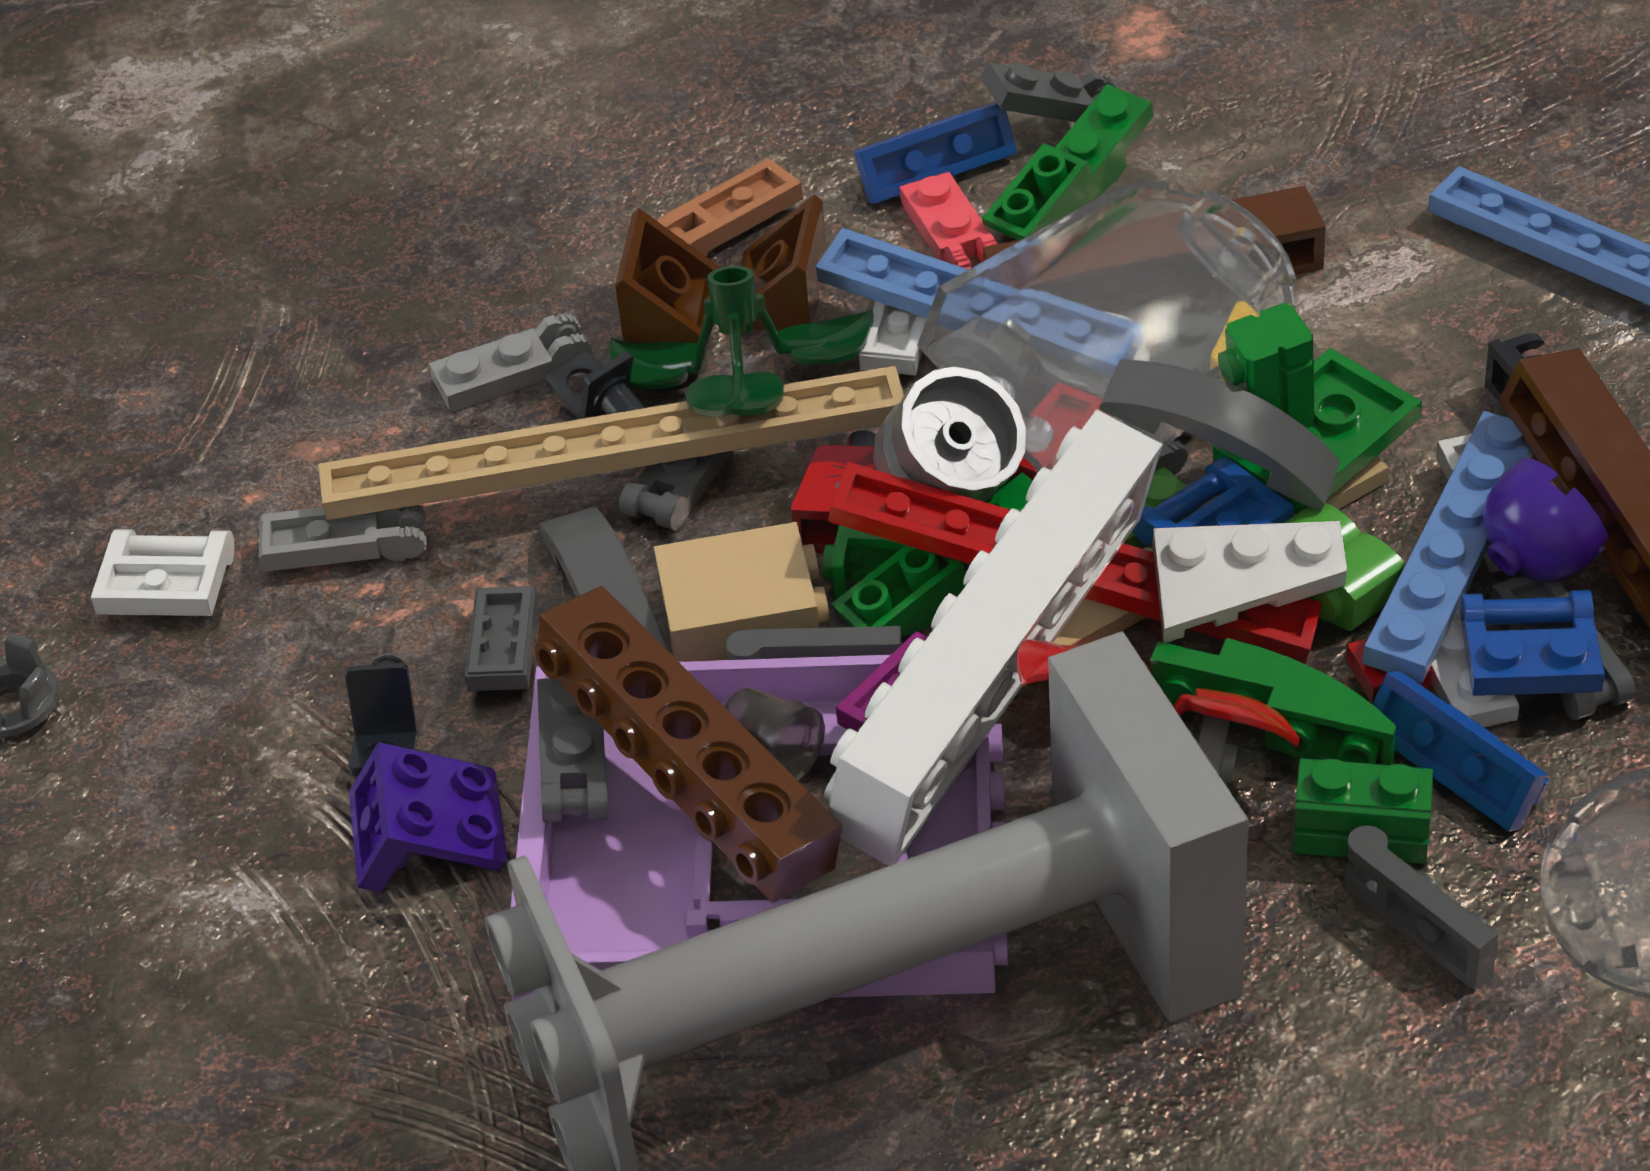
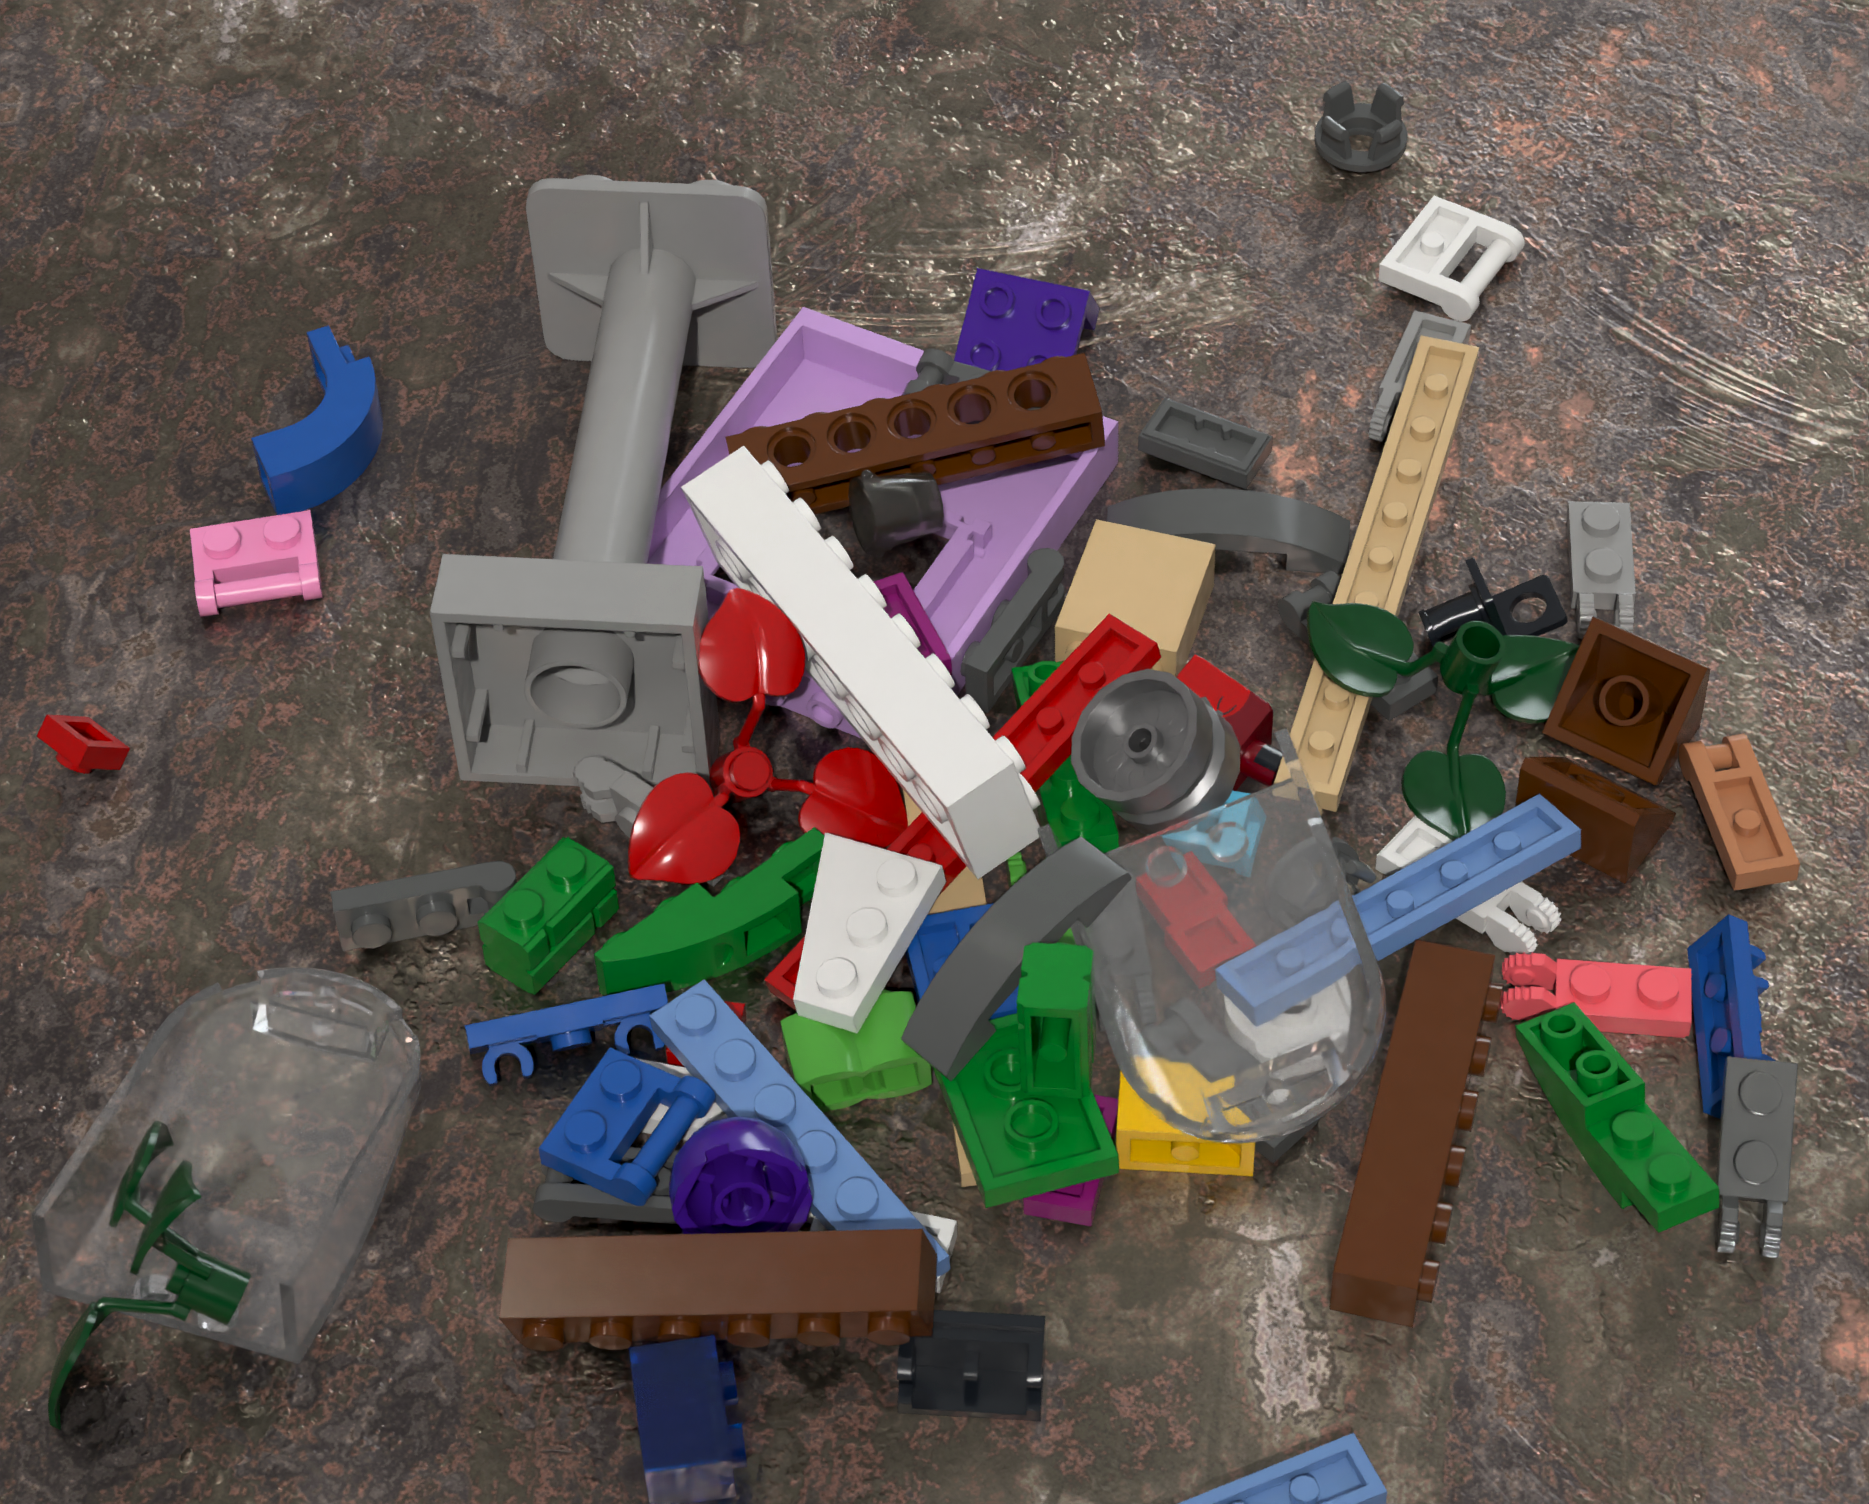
camera: 115 degrees right, 5 degrees up
black bracket [345,655,419,776] -> none

